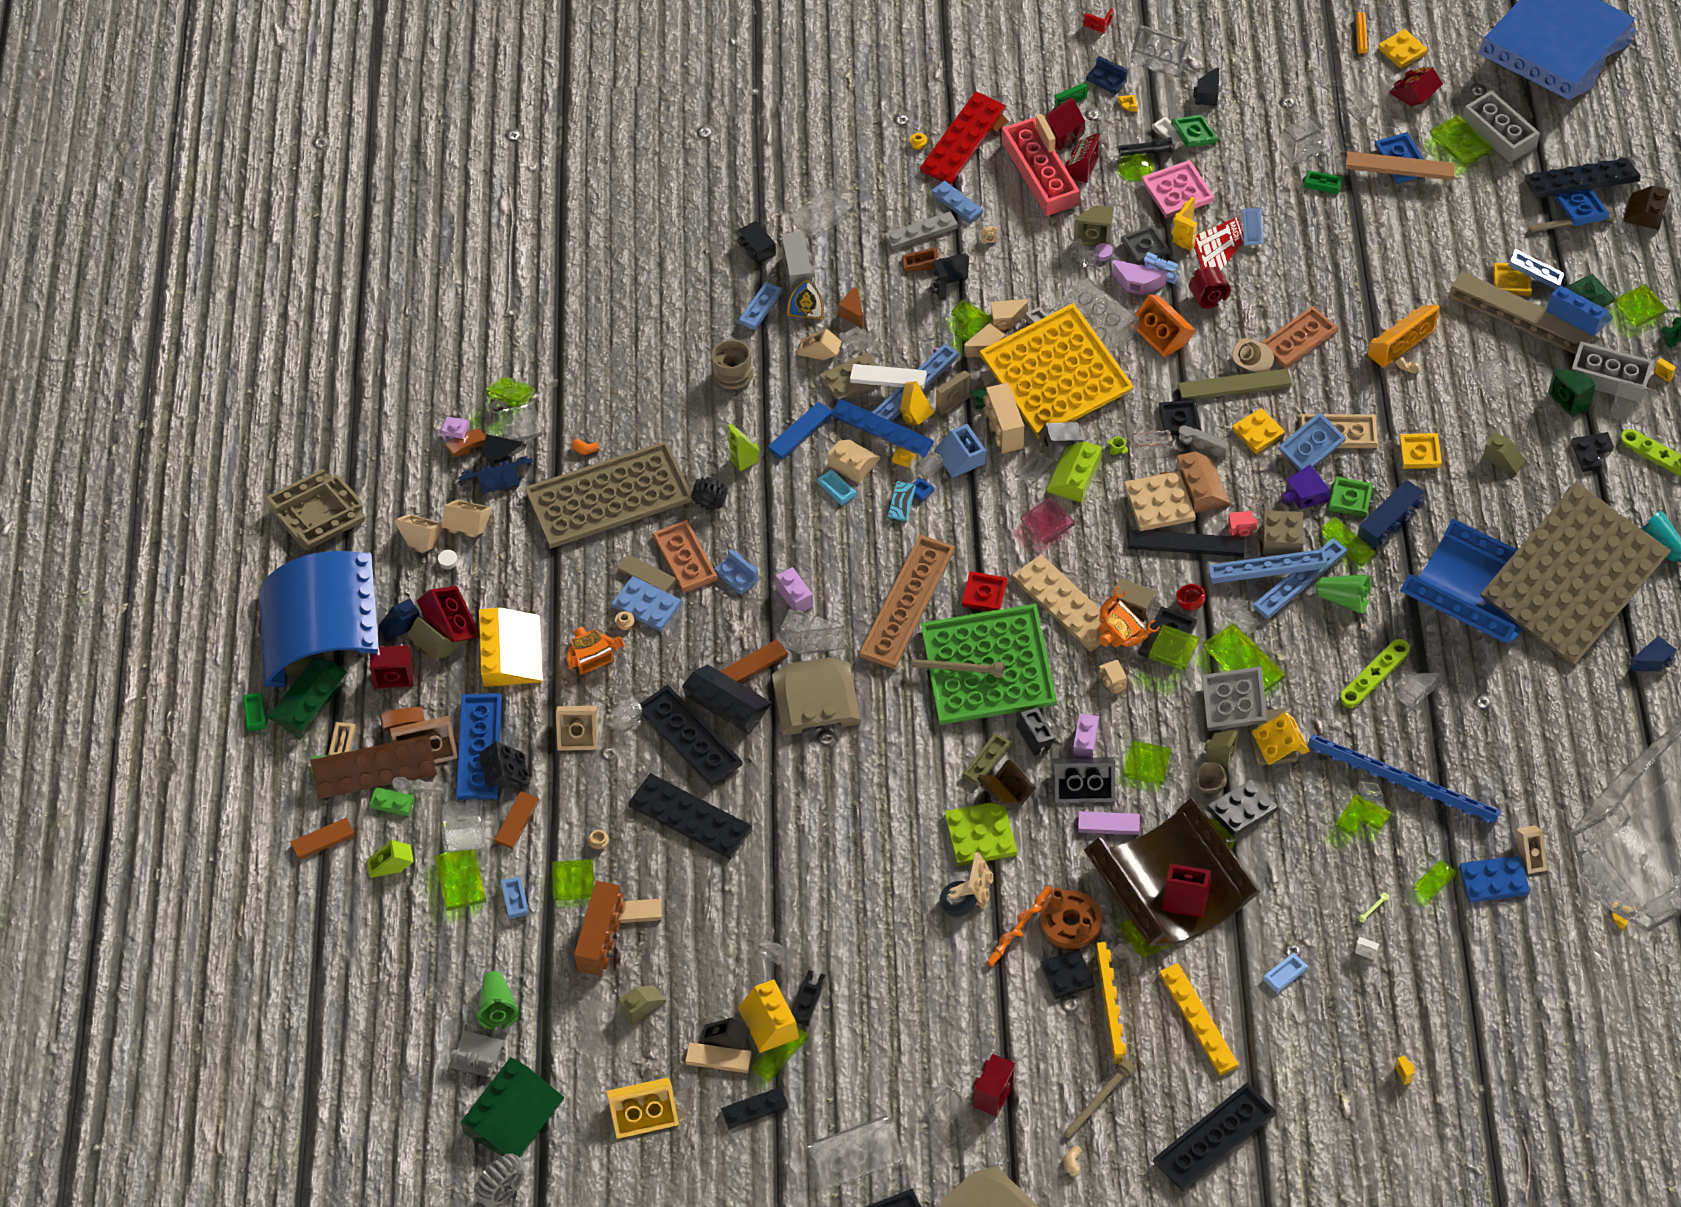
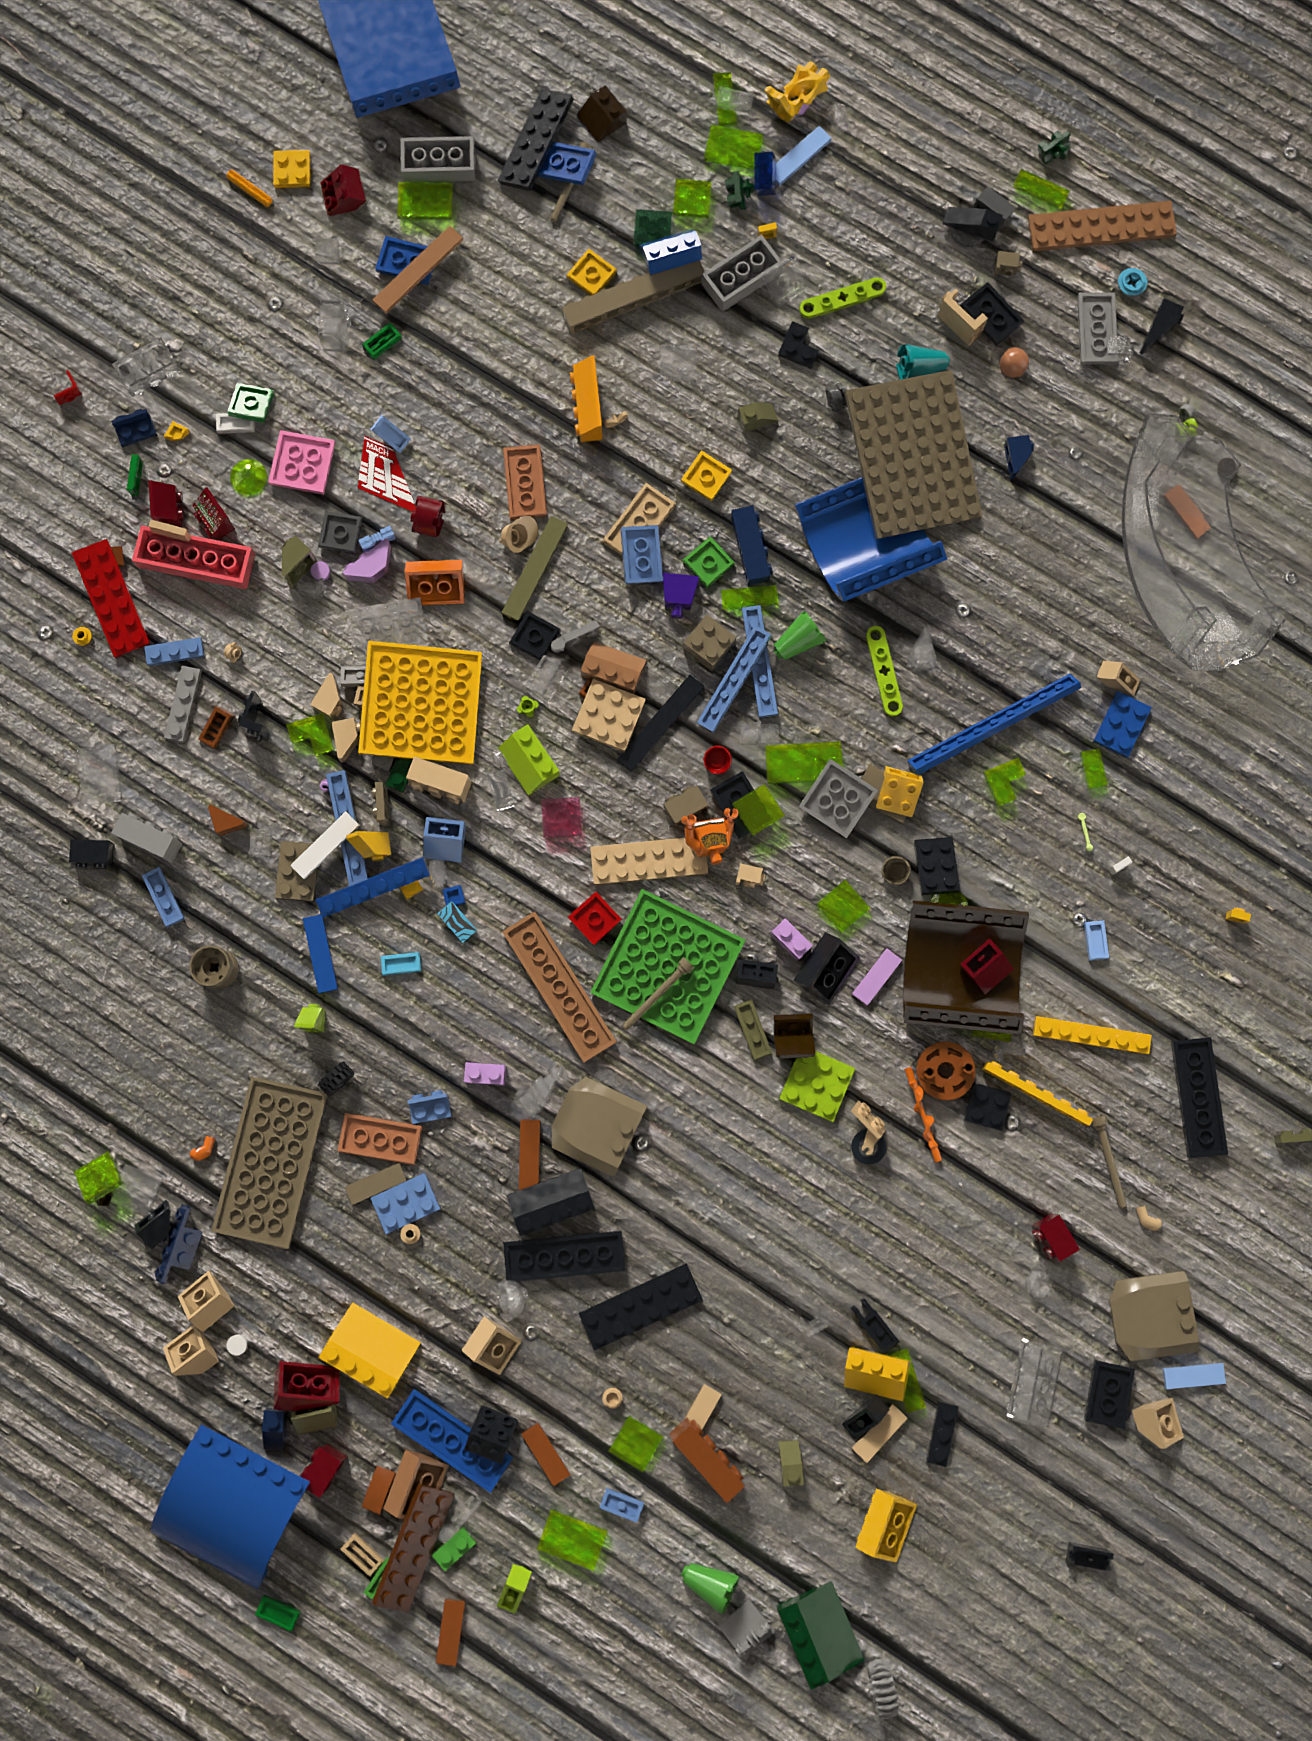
camera: 60 degrees left, 25 degrees up
dark tan wedge [266,469,365,550] -> none
dark green slope [268,658,348,739] -> none
lavender bracket [440,417,470,442] -> none
clear slope [442,799,485,852] -> none
dark orange slope [444,428,486,457] -> none
orange torso [566,627,625,675] -> none
shield [787,279,824,320] -> none
tan slope [797,328,842,361] -> none
tan slope [828,440,880,484] -> none
hinge [1038,422,1084,447] -> none
black pin [1118,137,1173,157] -> none
yellow bracket [1171,197,1197,251] -> none
black slope [1193,68,1219,106] -> none
olive slope [1204,730,1238,768] -> none
coral brick [1228,511,1257,537] -> none
yellow plate [1232,408,1285,454] -> none
clear tile [1357,781,1383,801] -> none
plate [1508,249,1564,289] -> none
dark green slope [1548,369,1596,418] -> none

